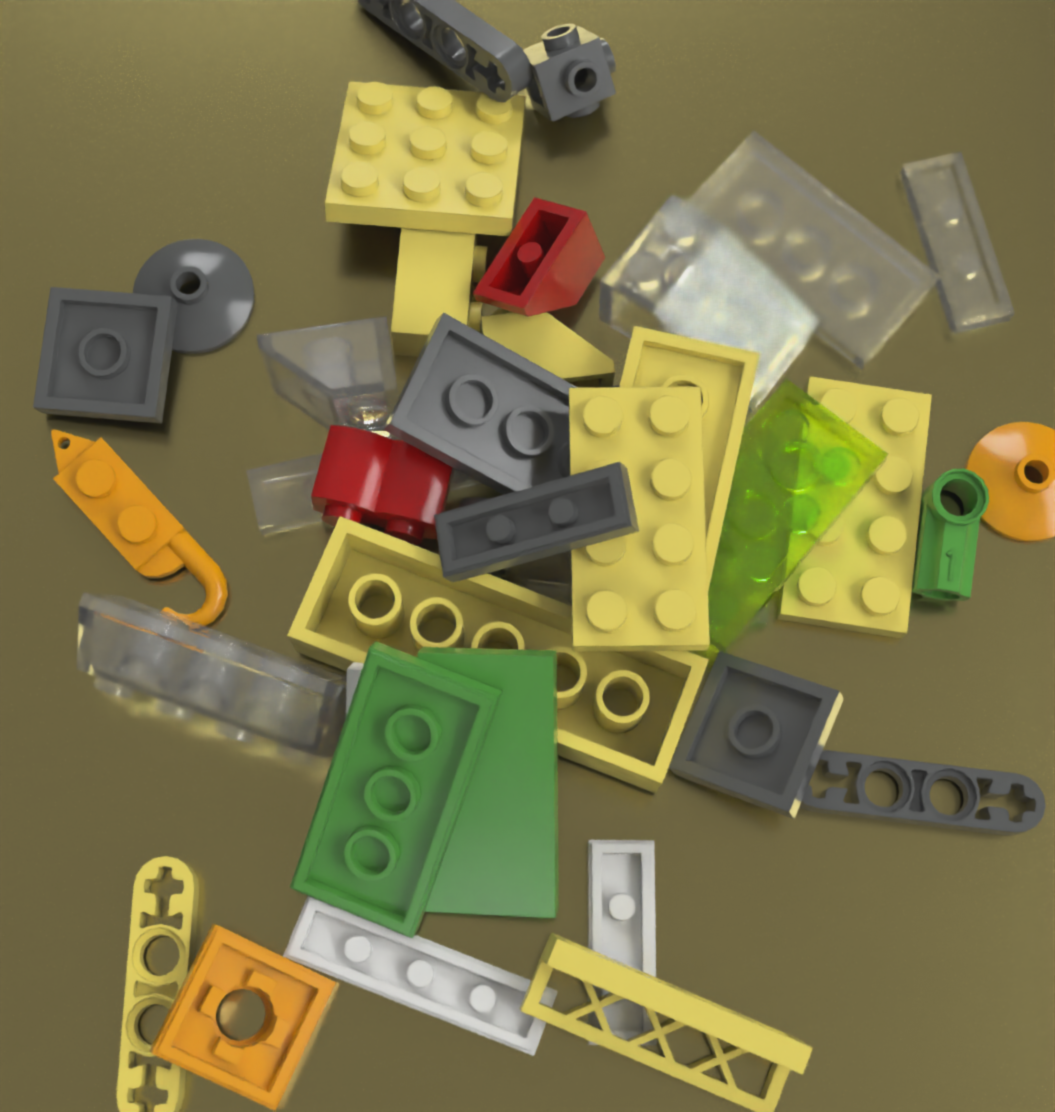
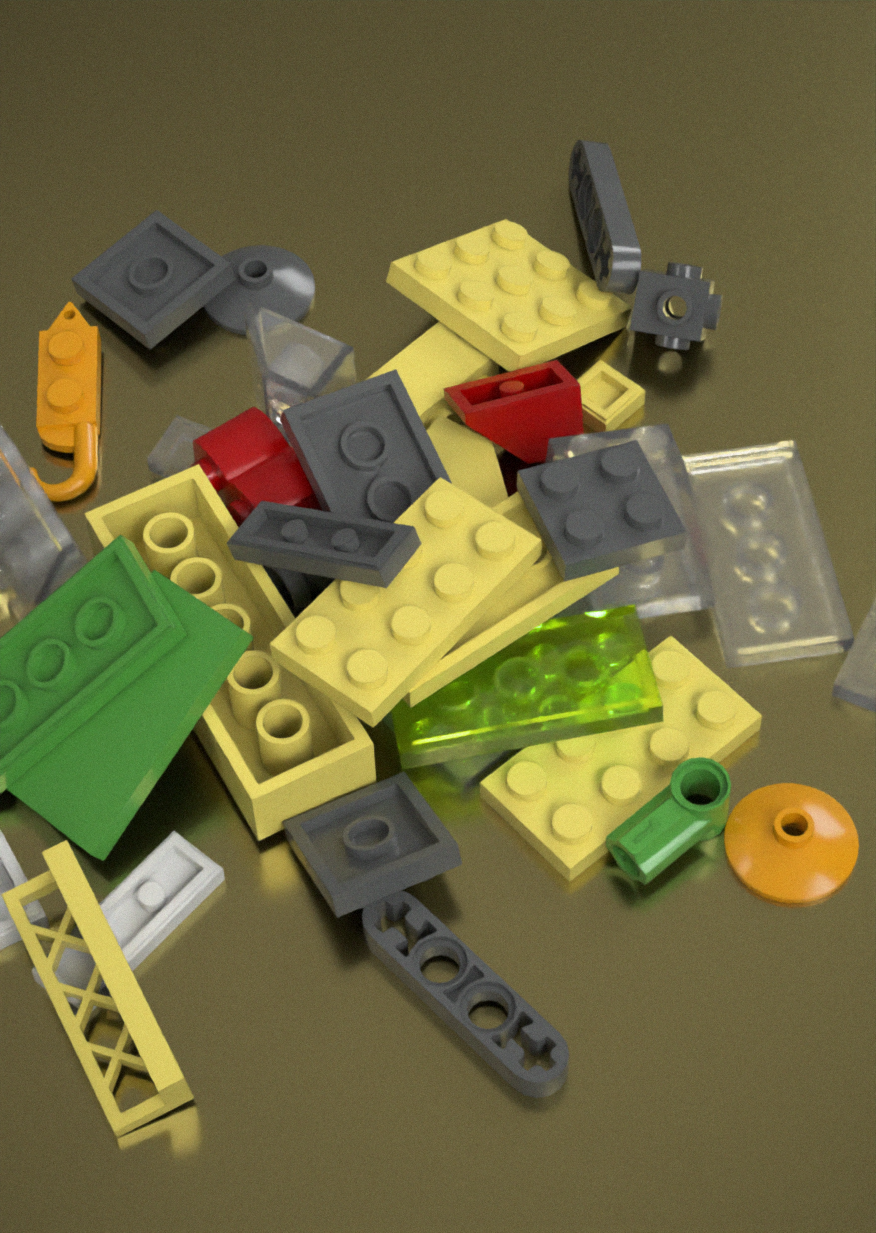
camera: 45 degrees right, 20 degrees down
none -> dark grey plate [517,440,687,582]
none -> light yellow tile [577,359,645,438]

